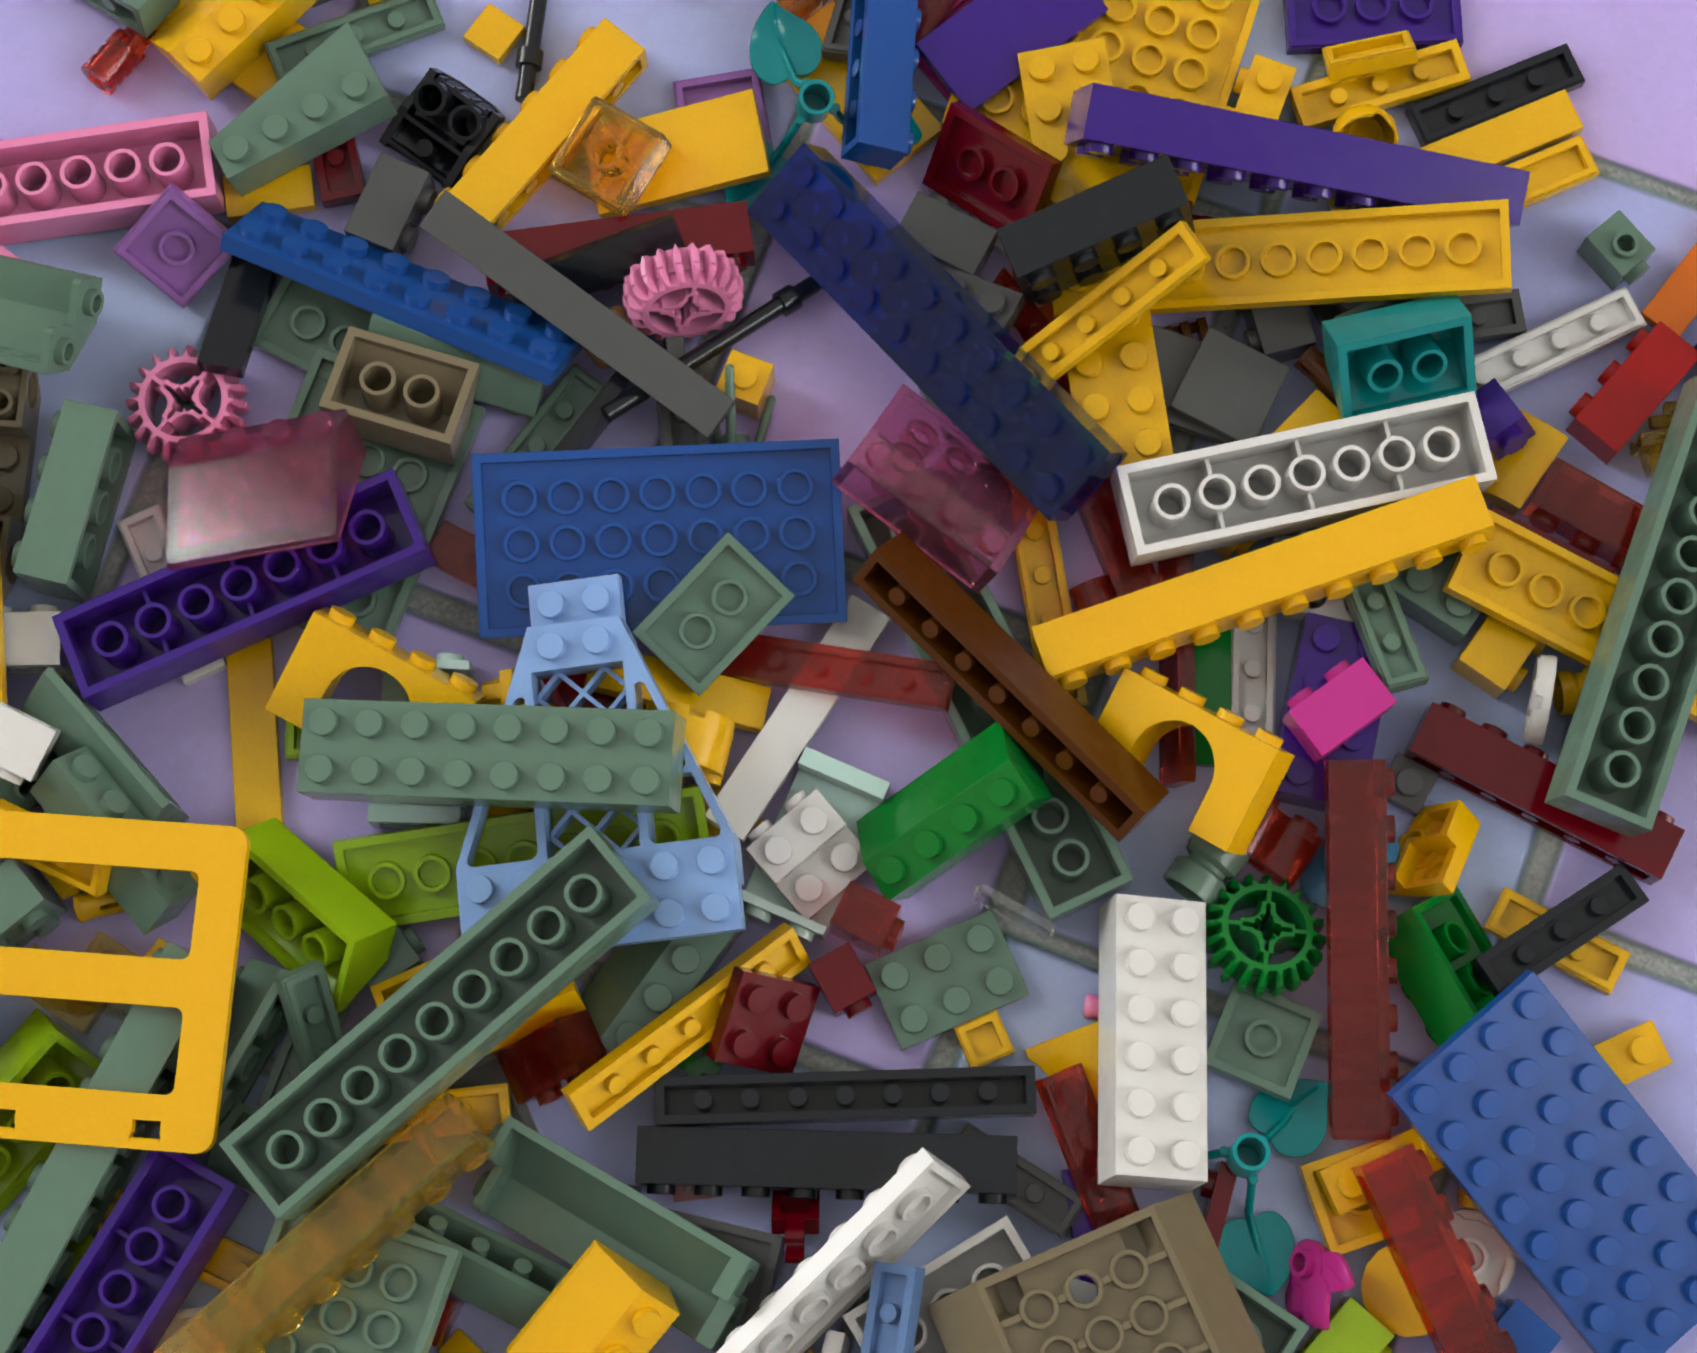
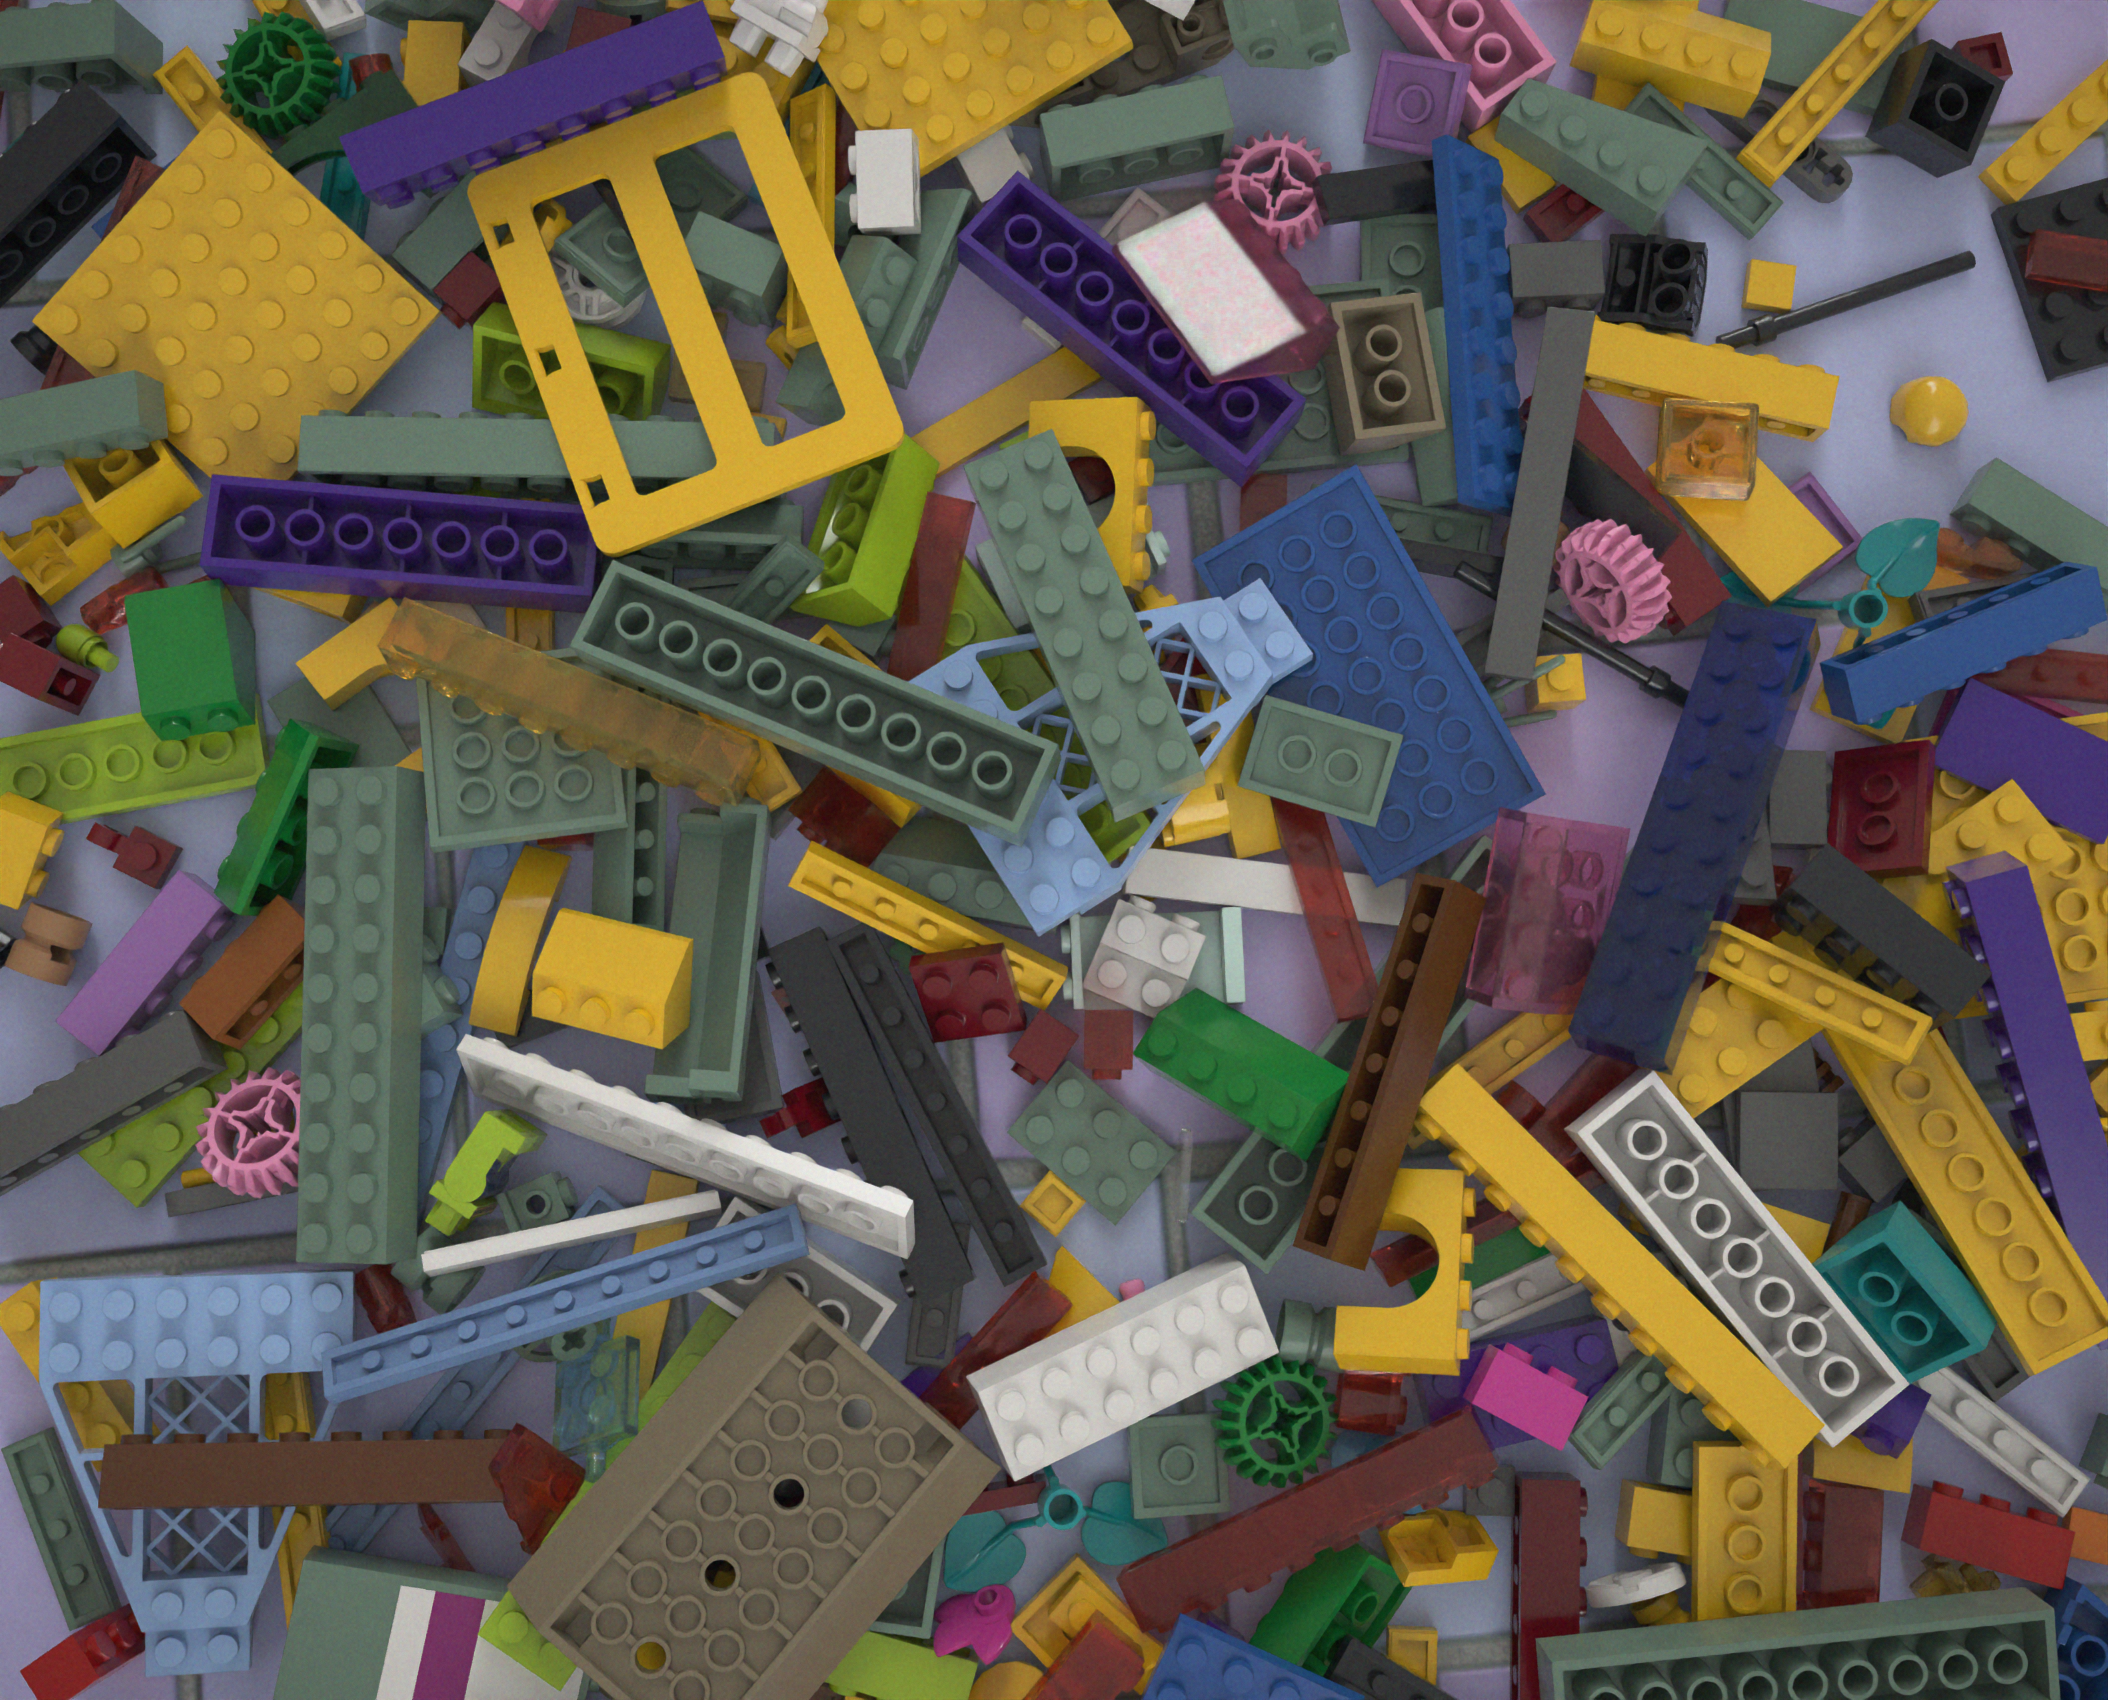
camera: 60 degrees right, 5 degrees up
none -> clear red tile [887,491,976,681]
none -> dark red plate [1068,456,1115,505]

